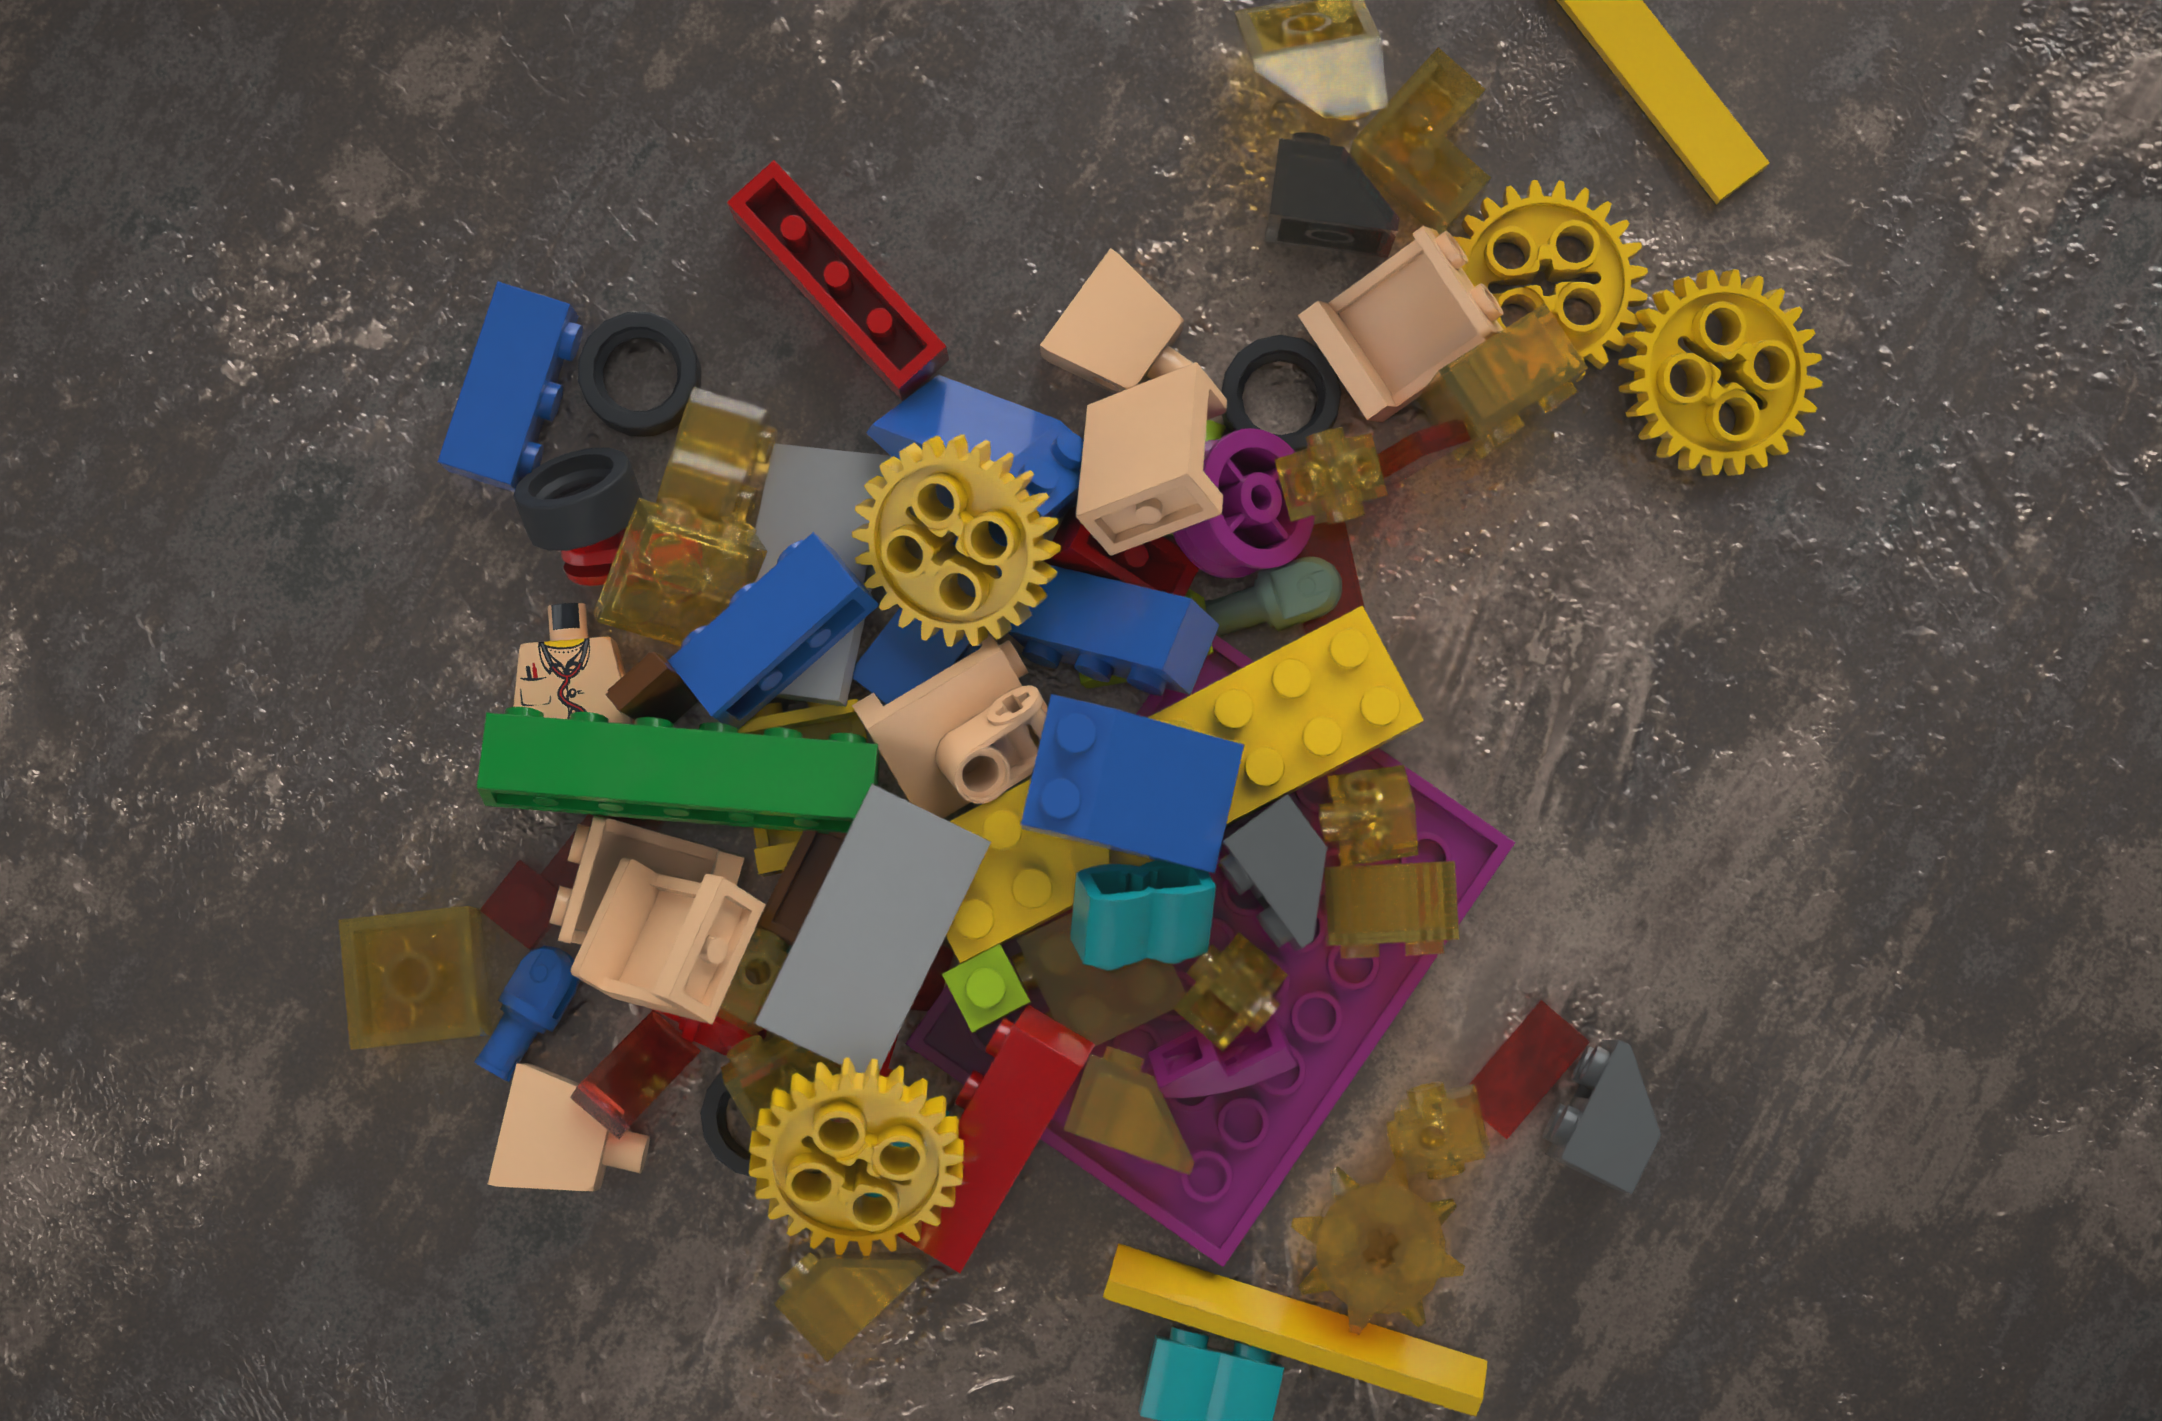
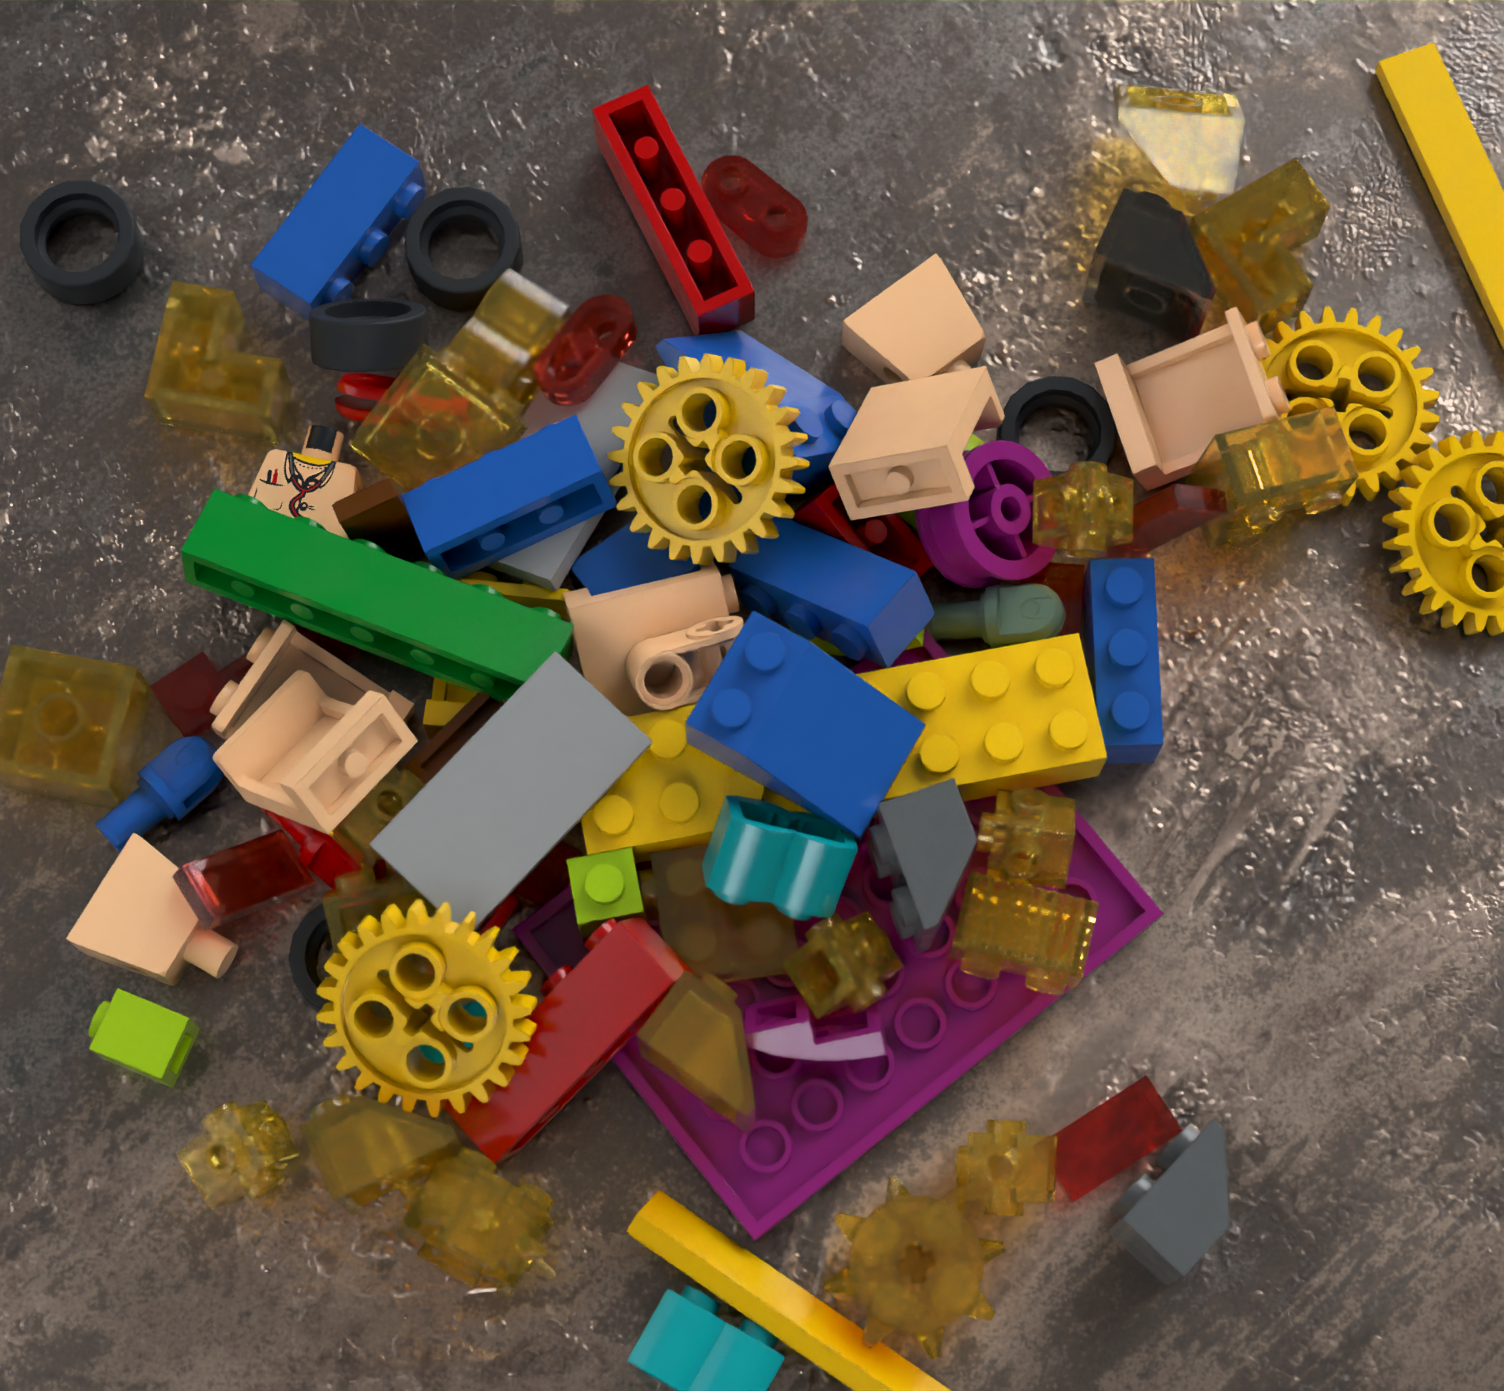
camera: 15 degrees right, 10 degrees down
none -> black tyre [20,180,143,304]
none -> lime brick [88,988,201,1088]
none -> clear yellow brick [144,281,292,443]
none -> clear yellow brick [176,1100,300,1209]
none -> clear yellow brick [393,1147,556,1298]
none -> clear red plate [534,294,638,406]
none -> clear red plate [701,155,808,258]
none -> blue brick [1082,558,1163,764]

